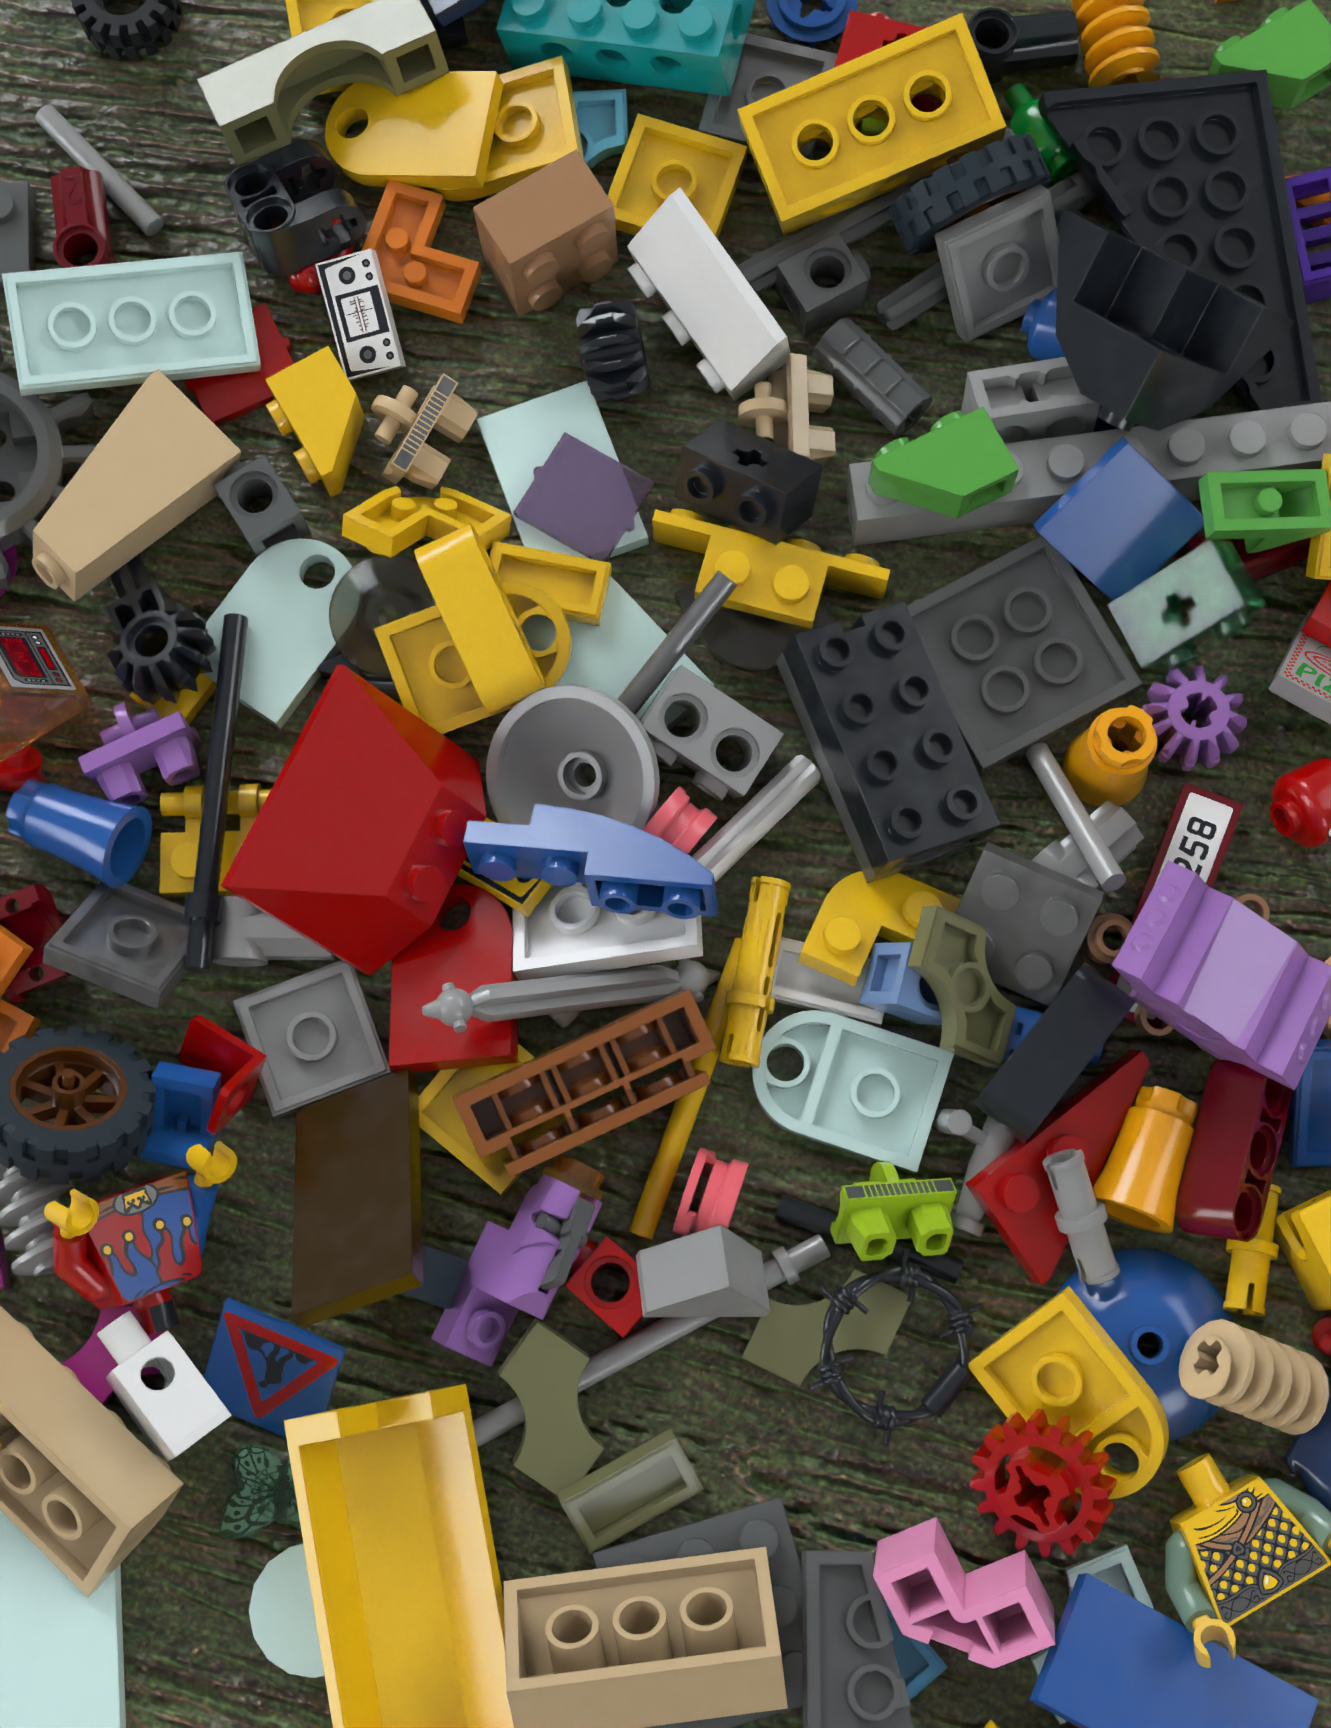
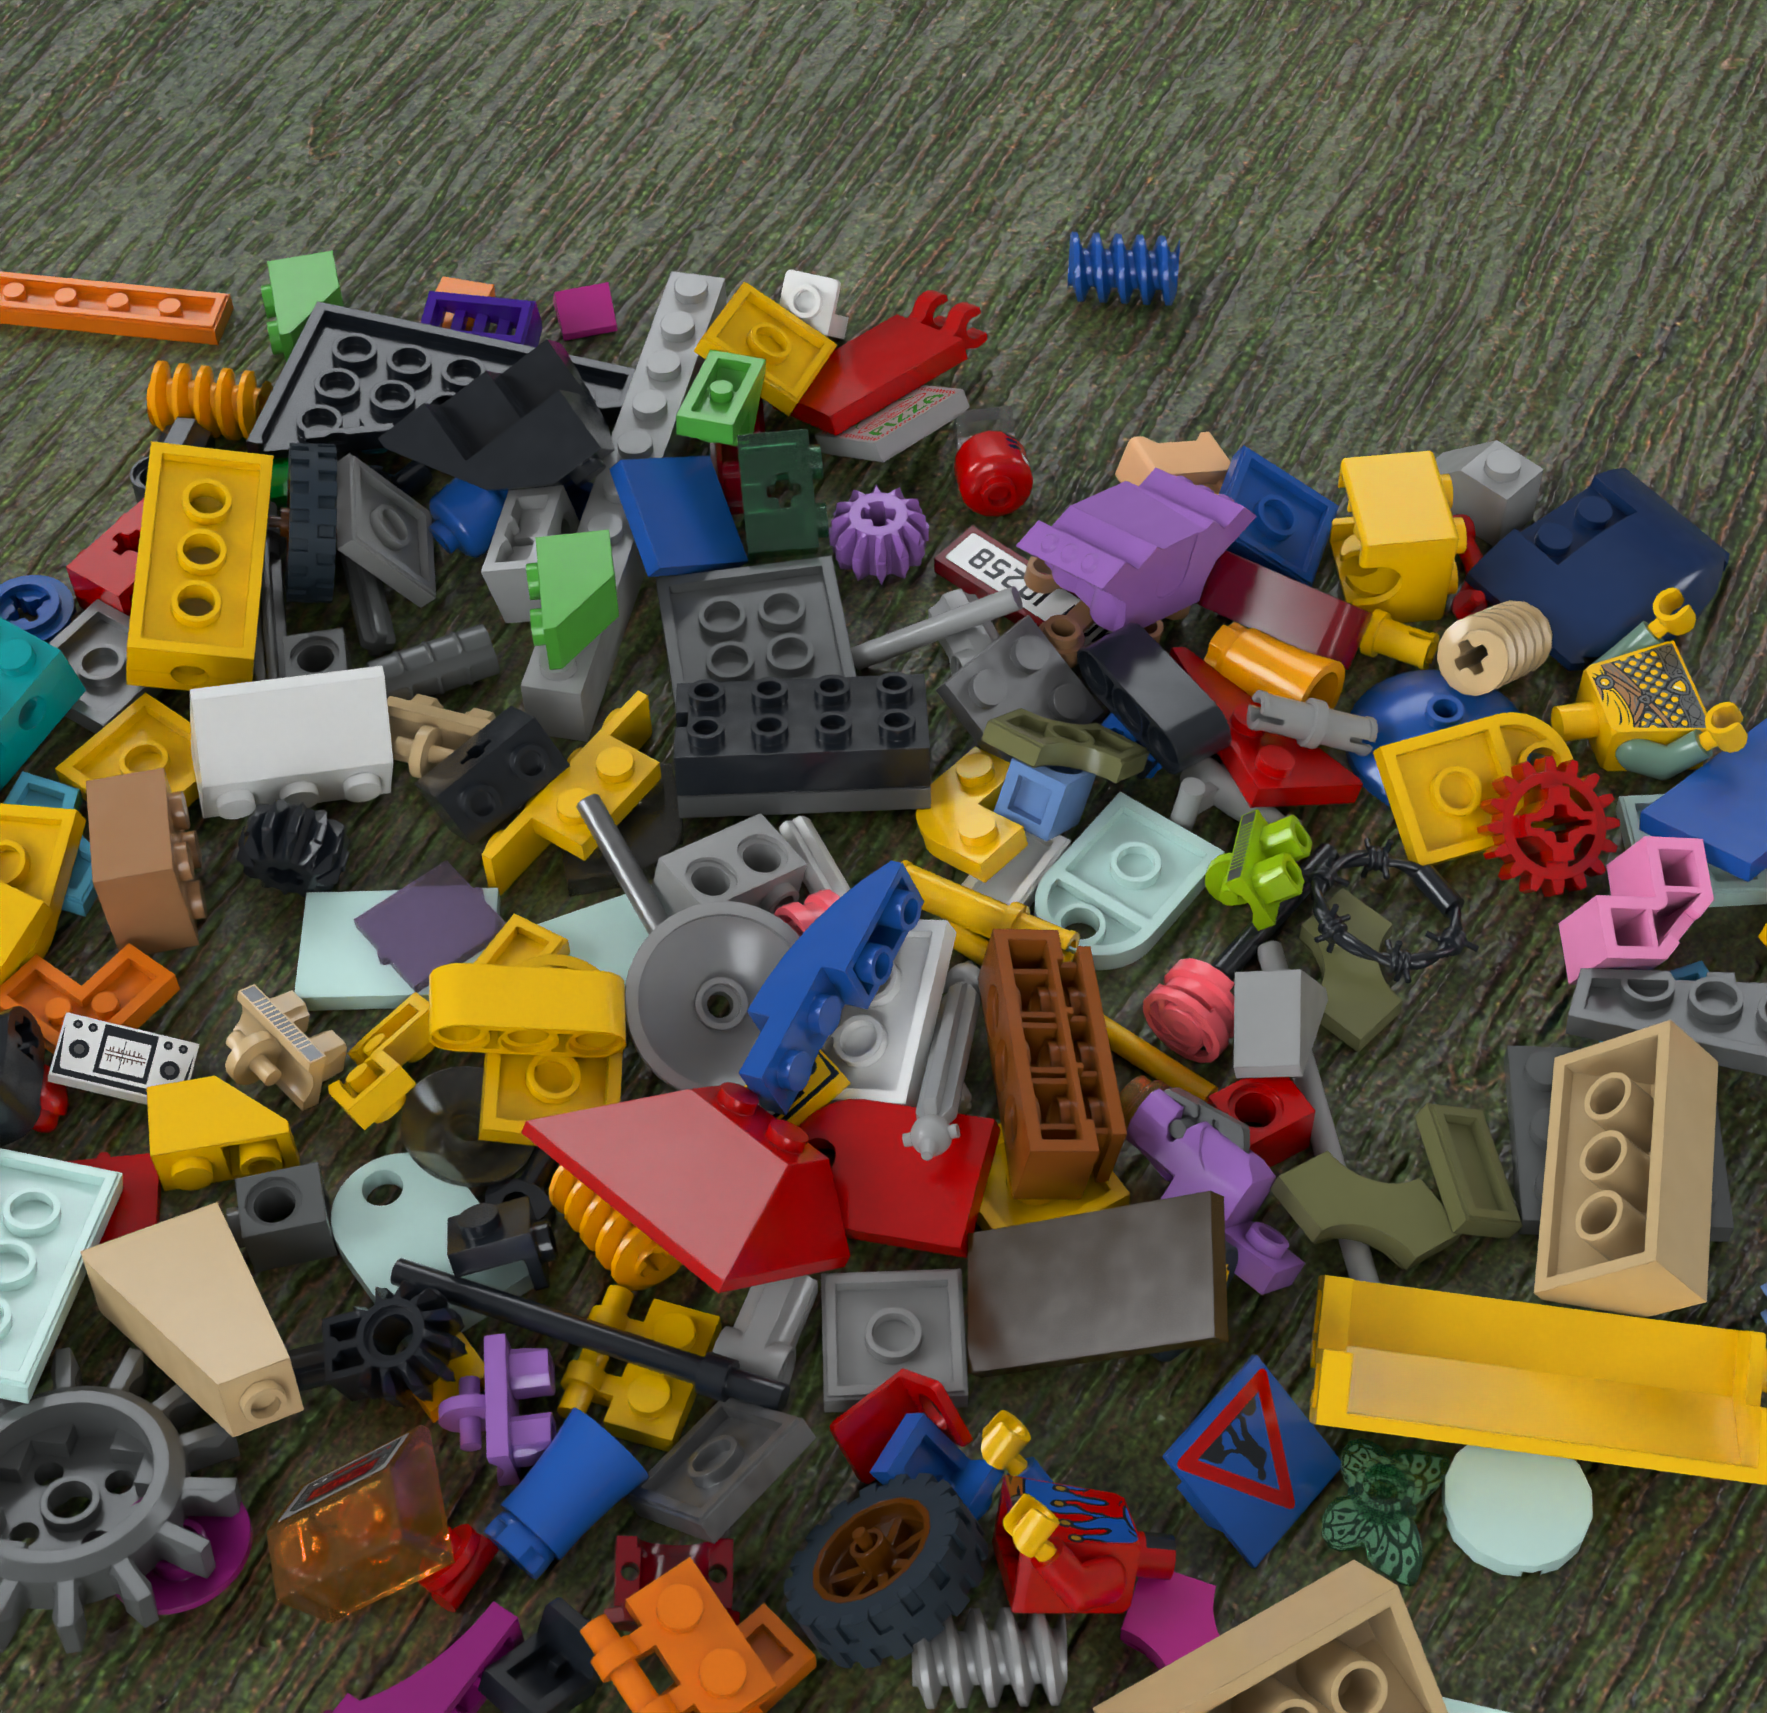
camera: 75 degrees left, 25 degrees down
white torso [97,1311,232,1463] -> none
light orange plant [1063,705,1157,807] -> none
none -> black bracket [447,1196,558,1291]

